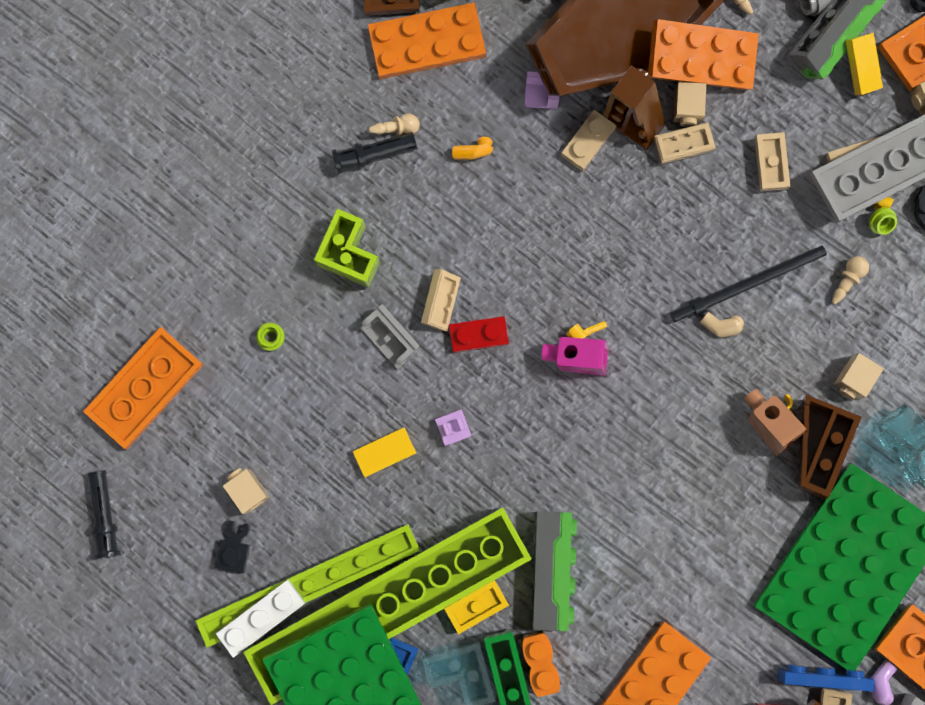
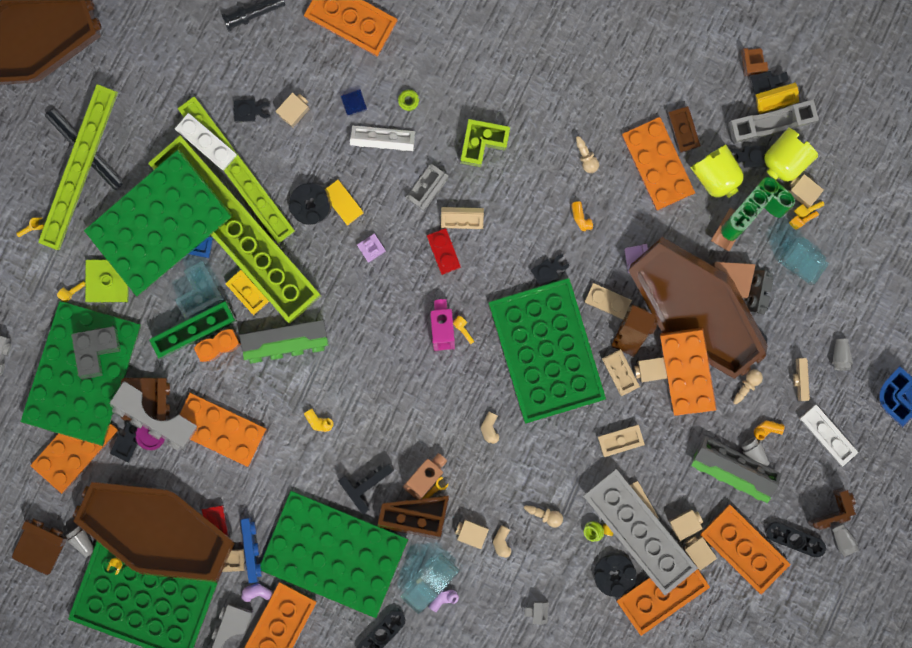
camera: 75 degrees right, 5 degrees up
black pin [331,132,417,175] -> none
black bar [670,245,827,323] -> none
yellow tile [845,33,883,95] -> none
none -> black plate [289,183,332,225]
none -> yellow arm [304,409,334,432]
none -> black bracket [338,463,394,515]
none -> clear blue plate [341,89,367,117]
none -> white plate [350,125,415,151]
none -> green plate [488,278,606,424]
none -> tan arm [493,525,511,558]
none -> black plate [530,254,570,287]
none -> tan brick [668,509,703,541]

